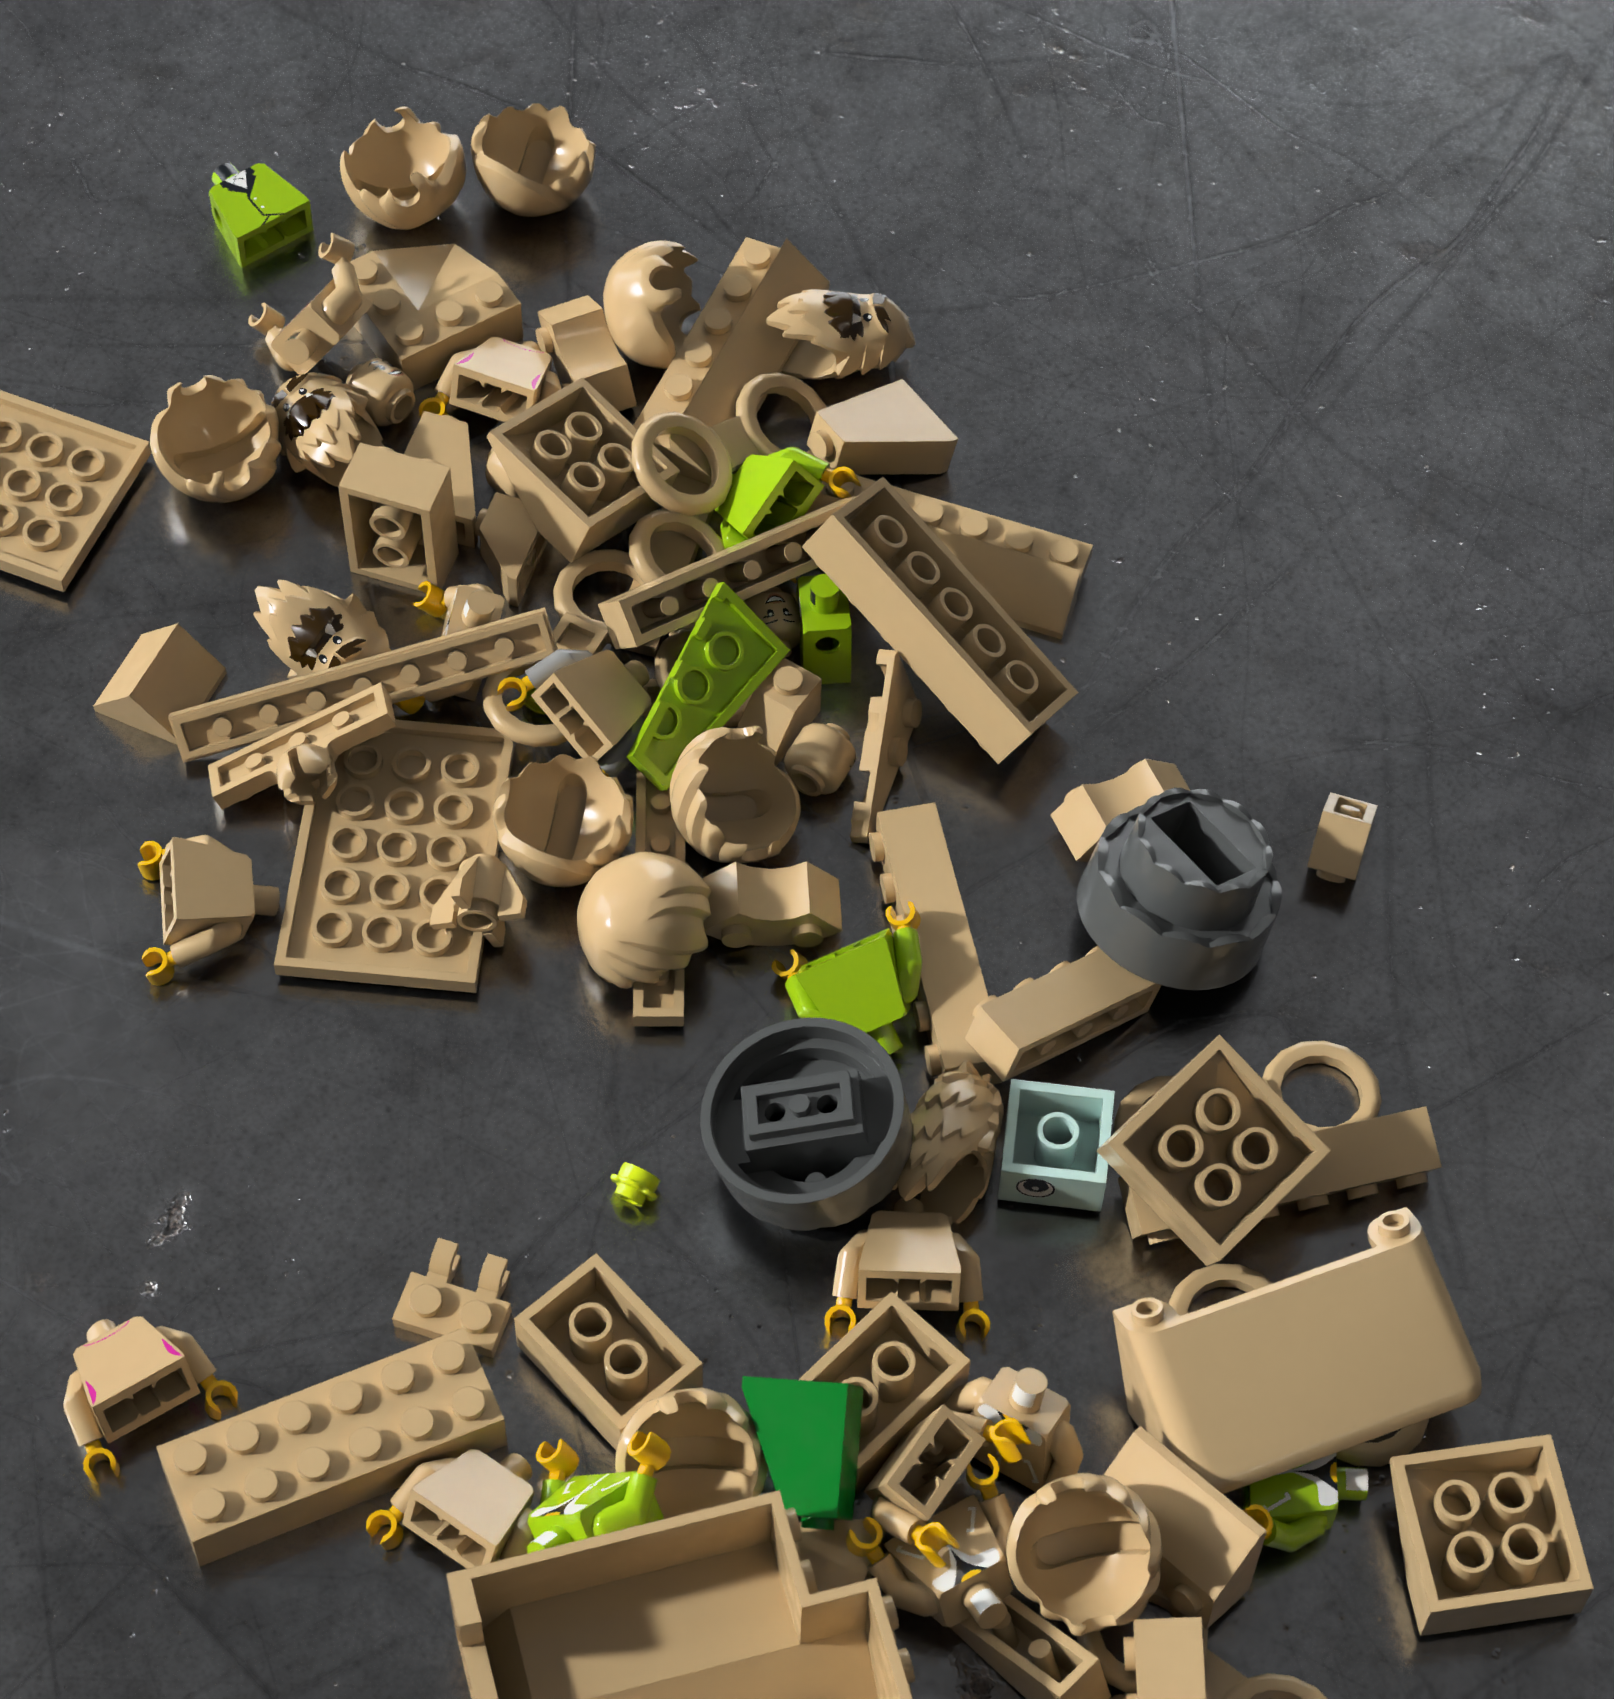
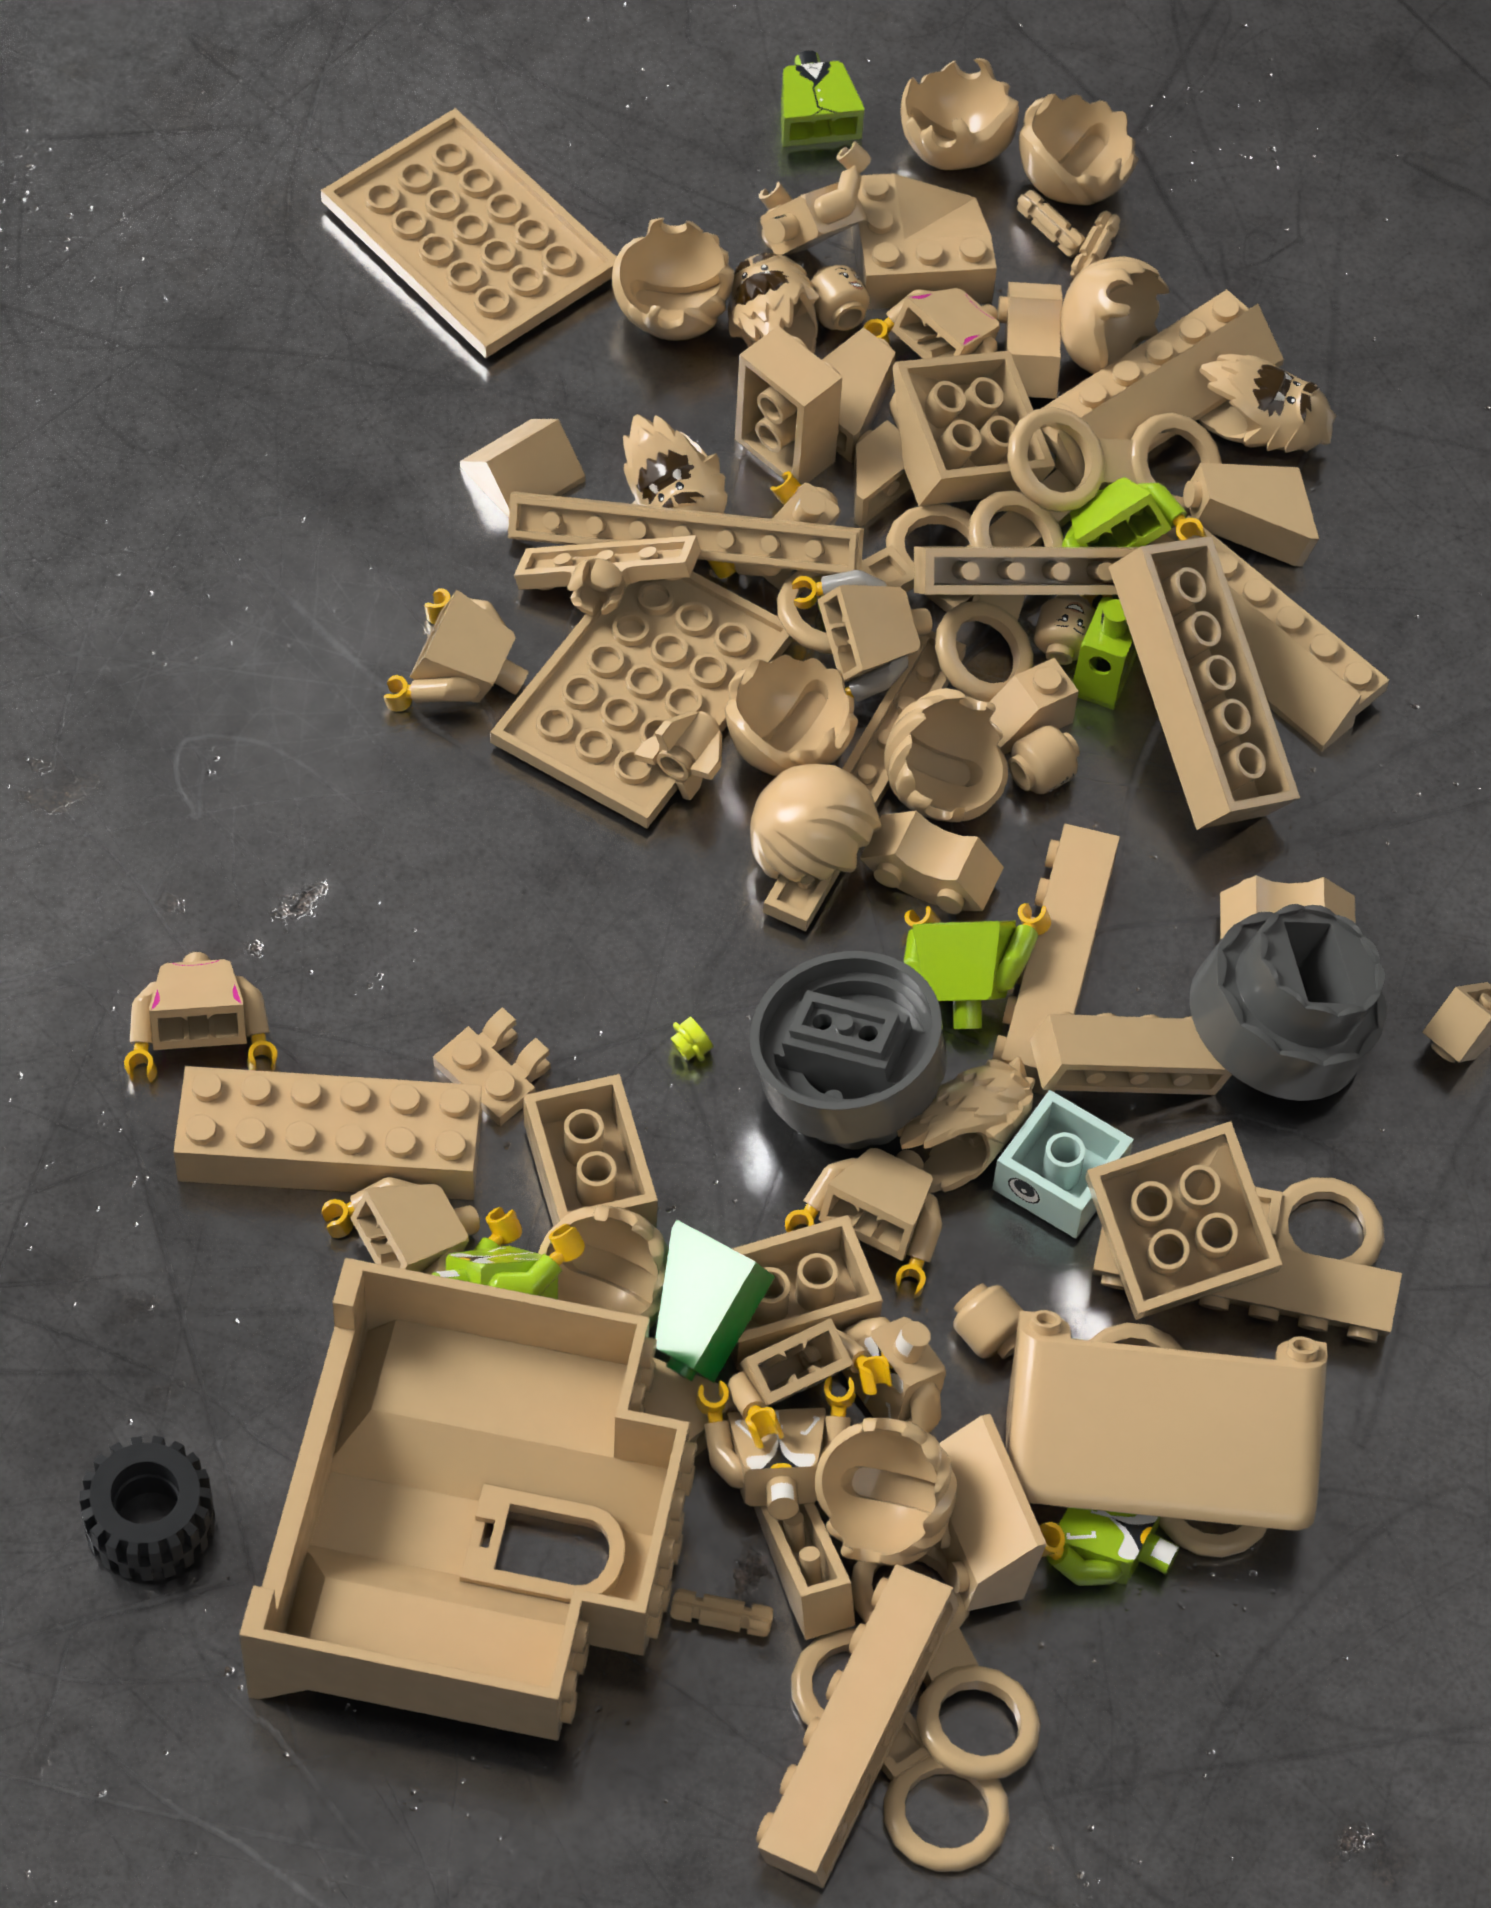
camera: 25 degrees right, 0 degrees up
lime wing [626,581,790,791] -> none
tan wing [850,649,922,844] -> none
tan slope [1390,1434,1594,1636] -> none
none -> tan head [953,1283,1023,1359]
none -> tan axle [1017,190,1086,257]
none -> tan axle [1070,211,1121,279]

